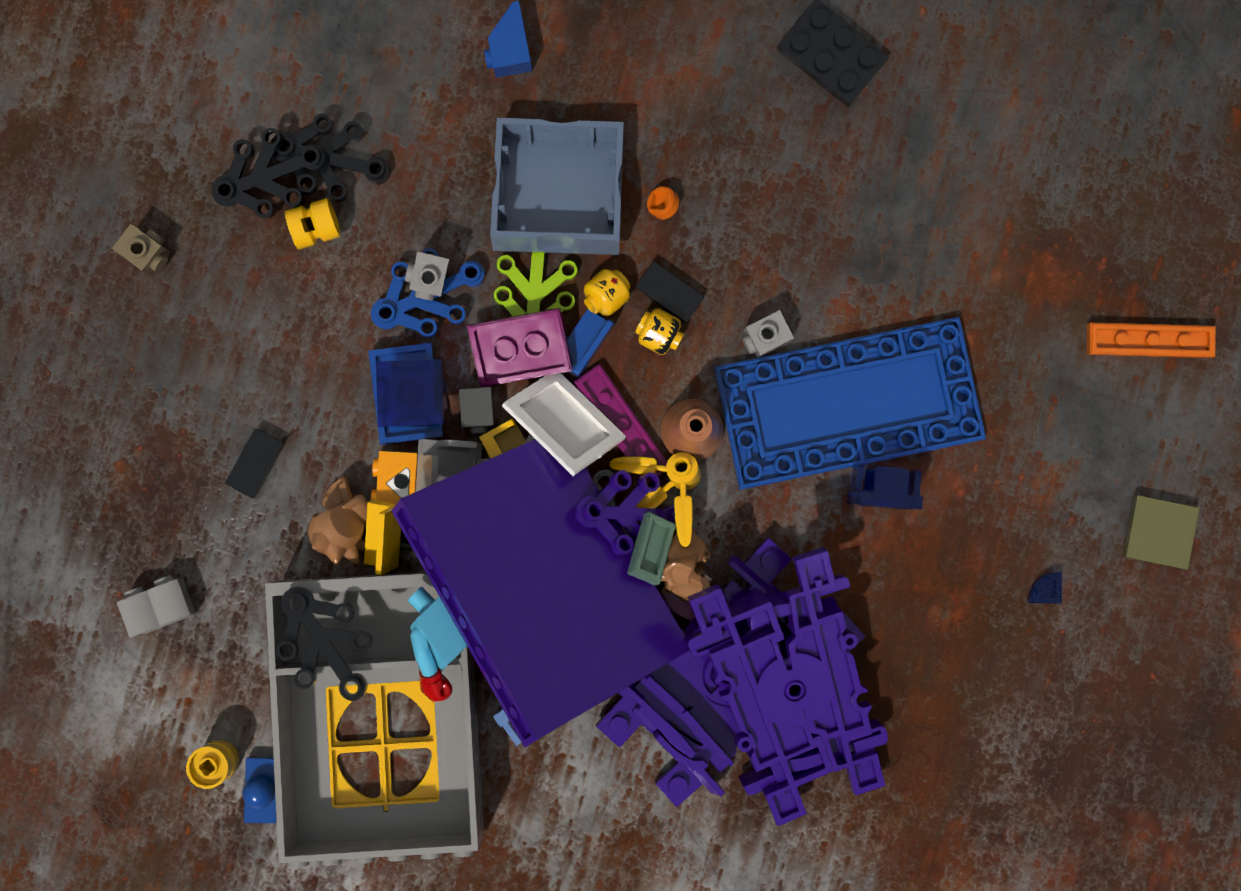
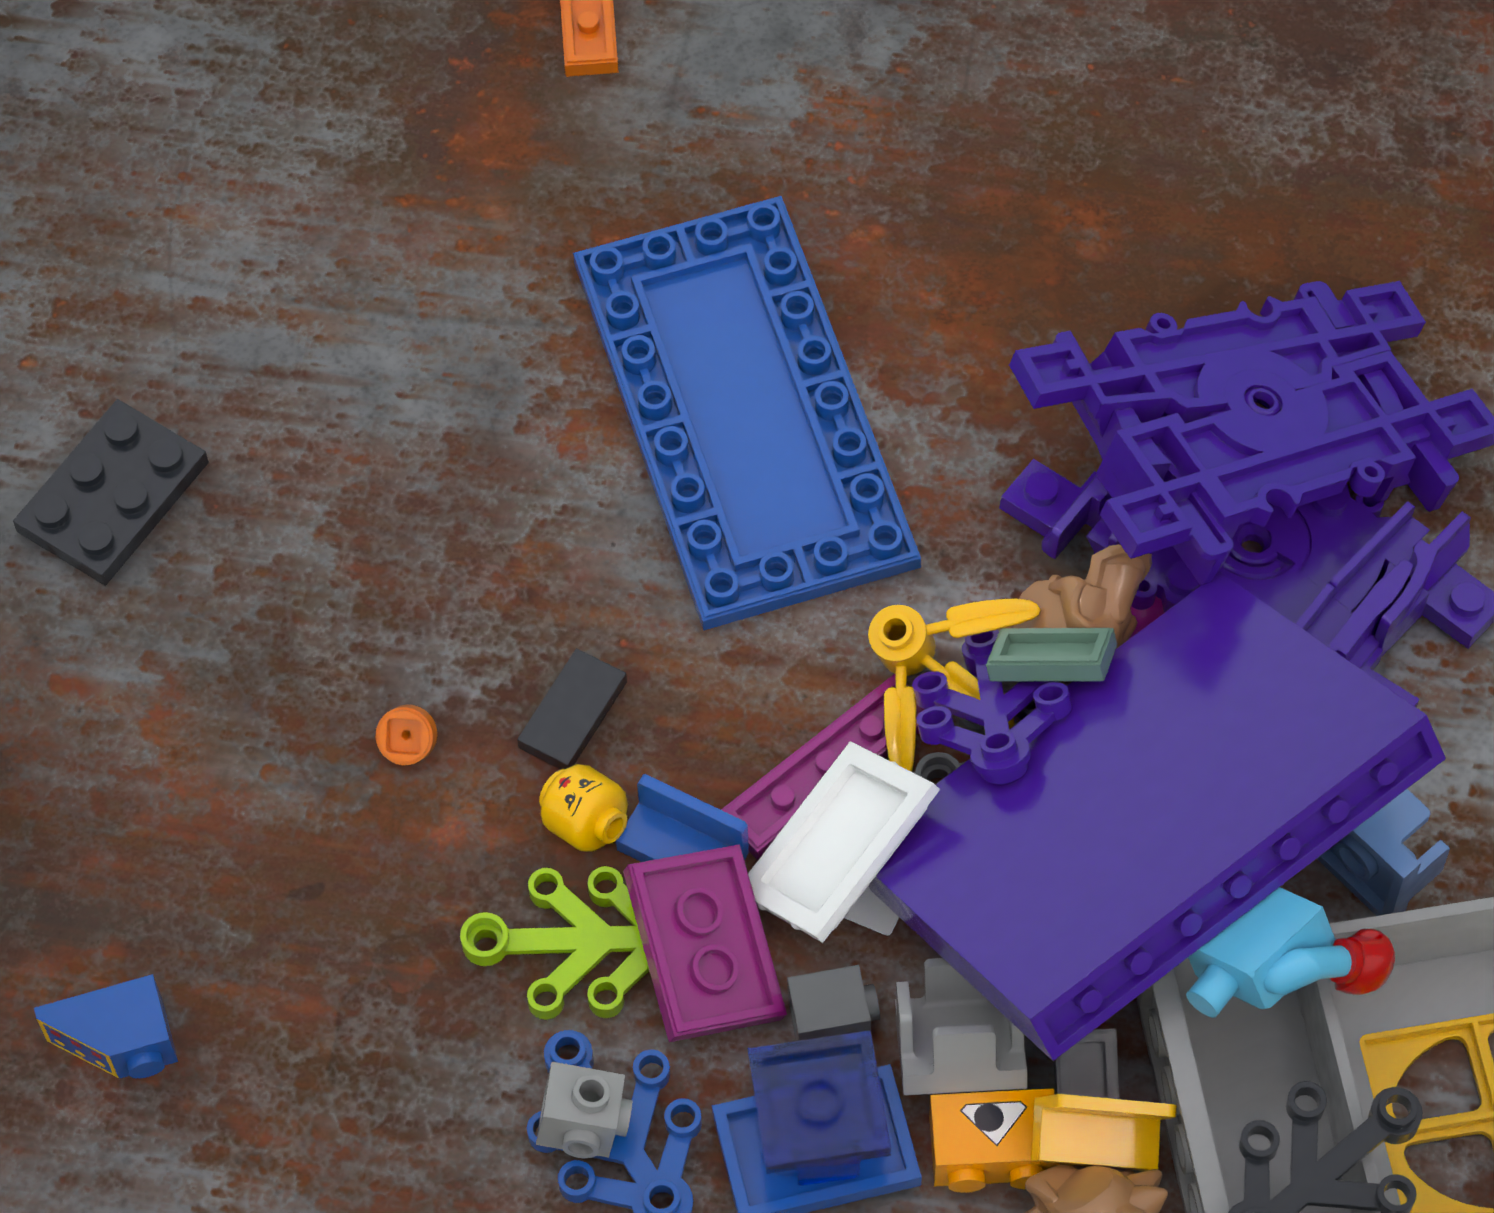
camera: 90 degrees left, 25 degrees down
yellow panel [479,419,527,458] -> none
sand blue tile [490,118,624,255] -> none
yellow head [635,308,684,355] -> none
nougat cone [661,399,723,461] -> none
light grey brick [742,310,794,358] -> none
clear blue panel [847,465,923,510] -> none
clear blue tile [1027,572,1062,604] -> none

